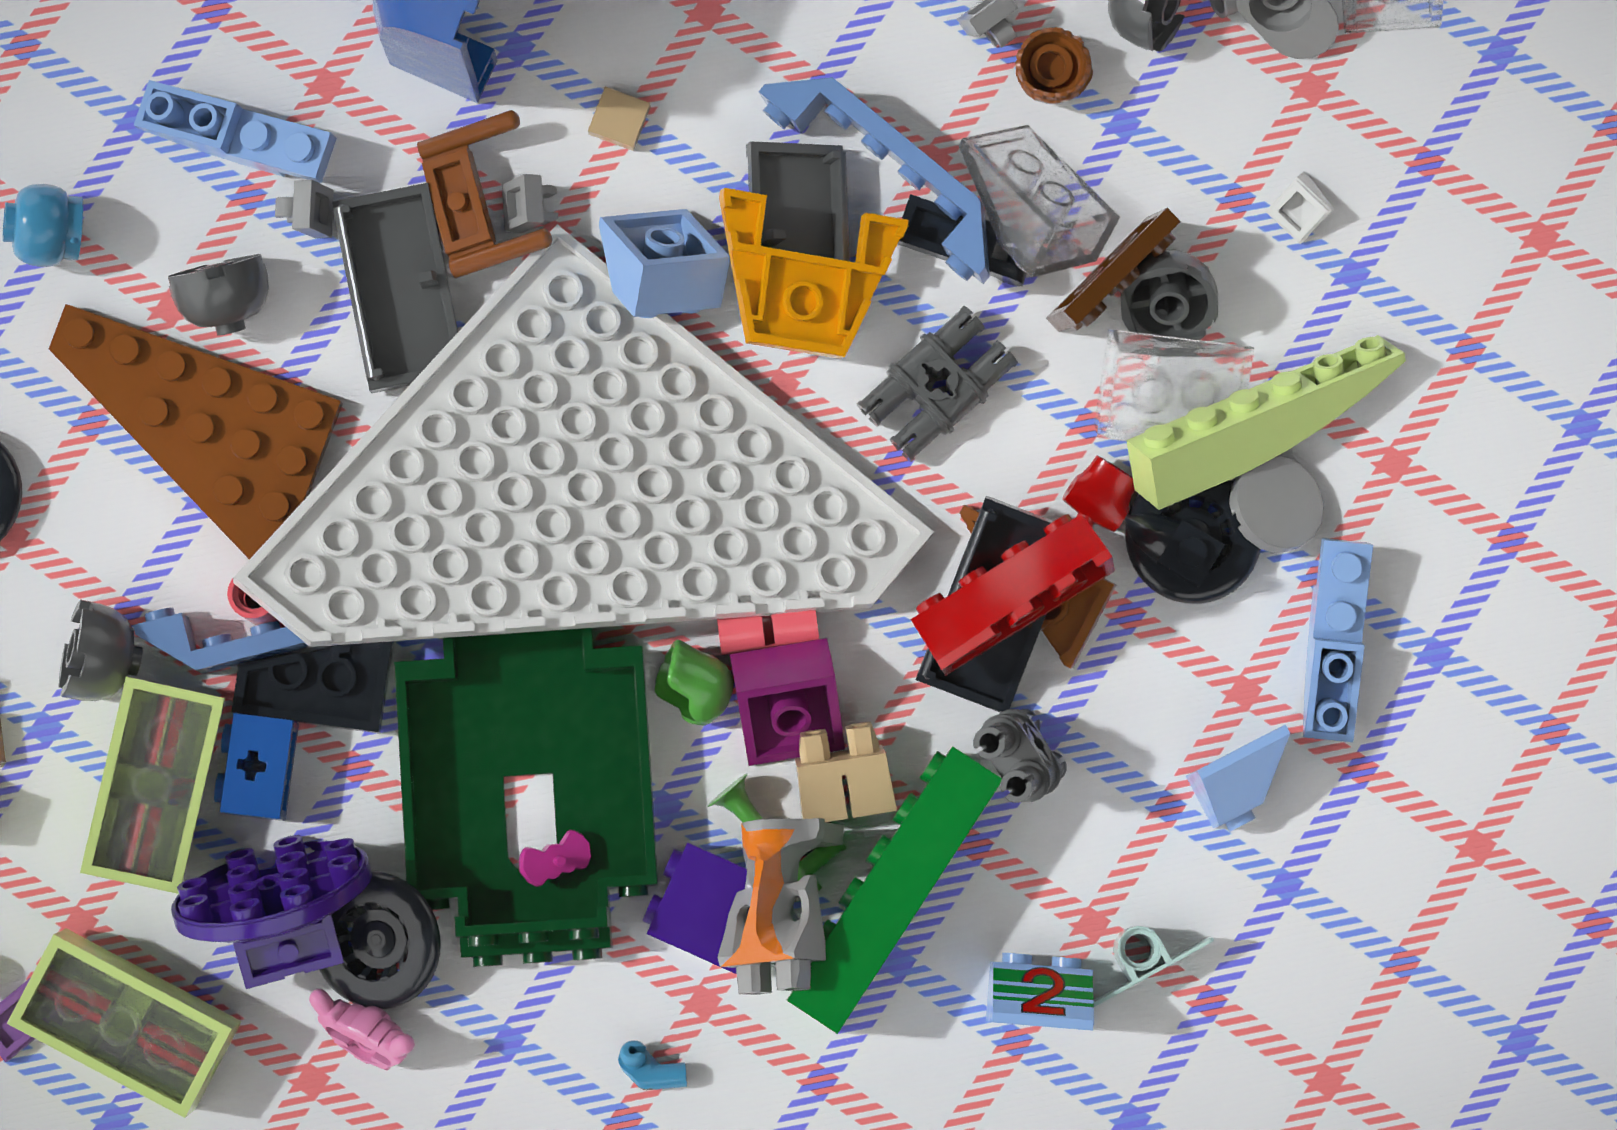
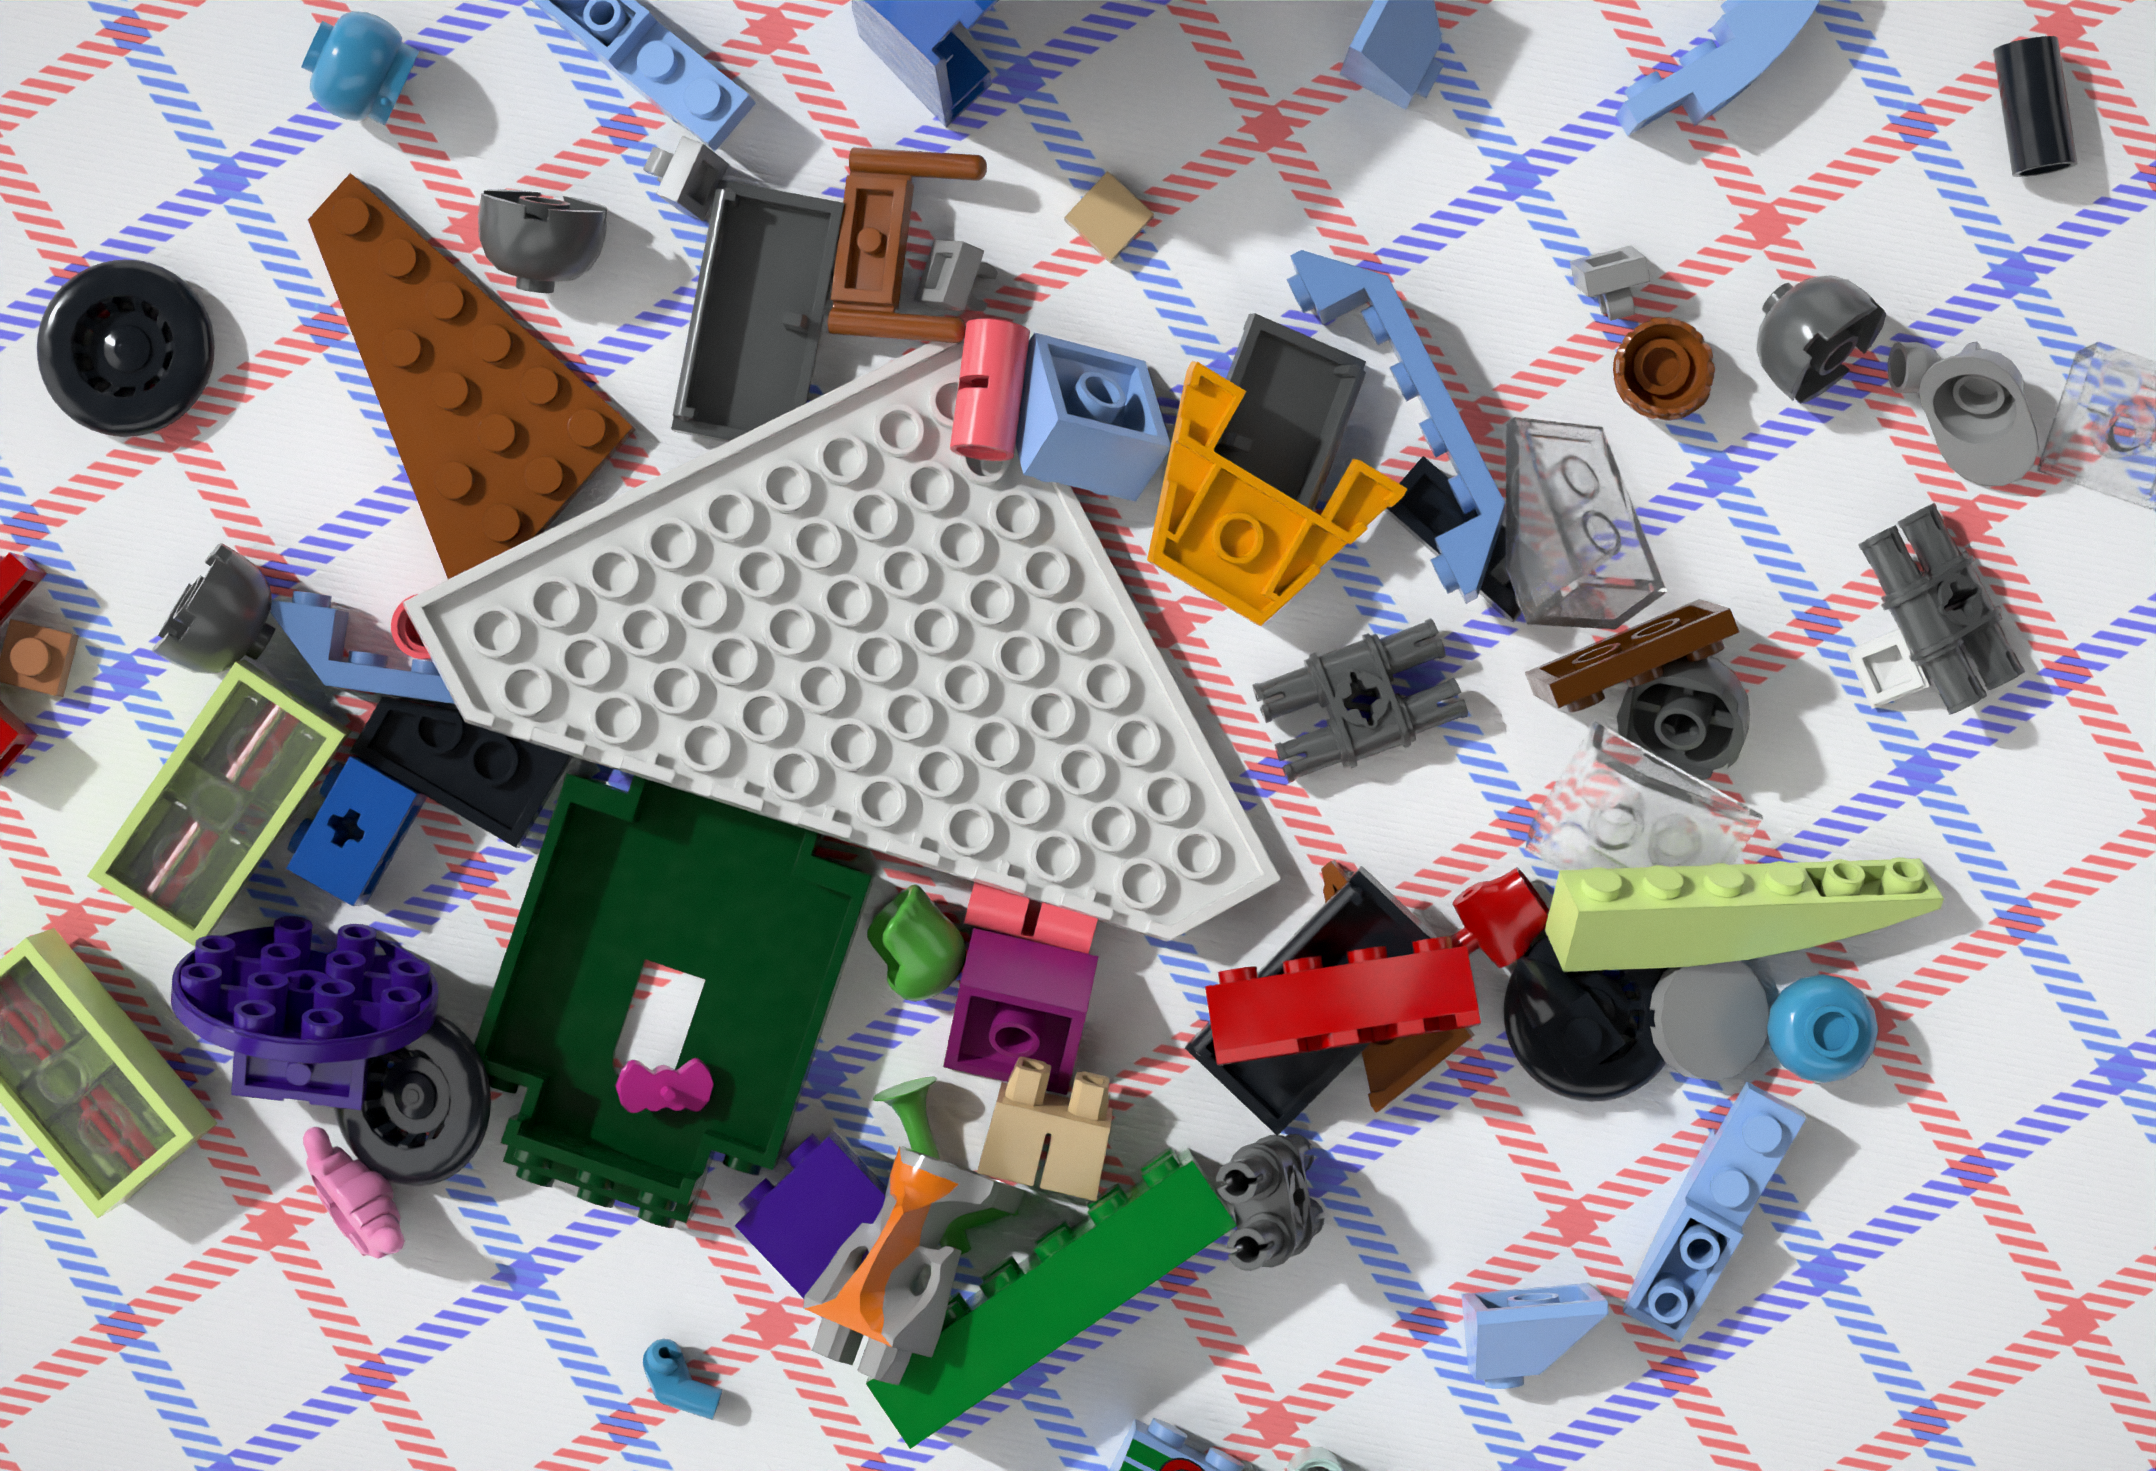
camera: 25 degrees right, 5 degrees up
none -> coral pin [950,319,1030,461]
none -> dark azure piece [1767,974,1879,1083]
none -> dark grey pin [1858,503,2025,715]

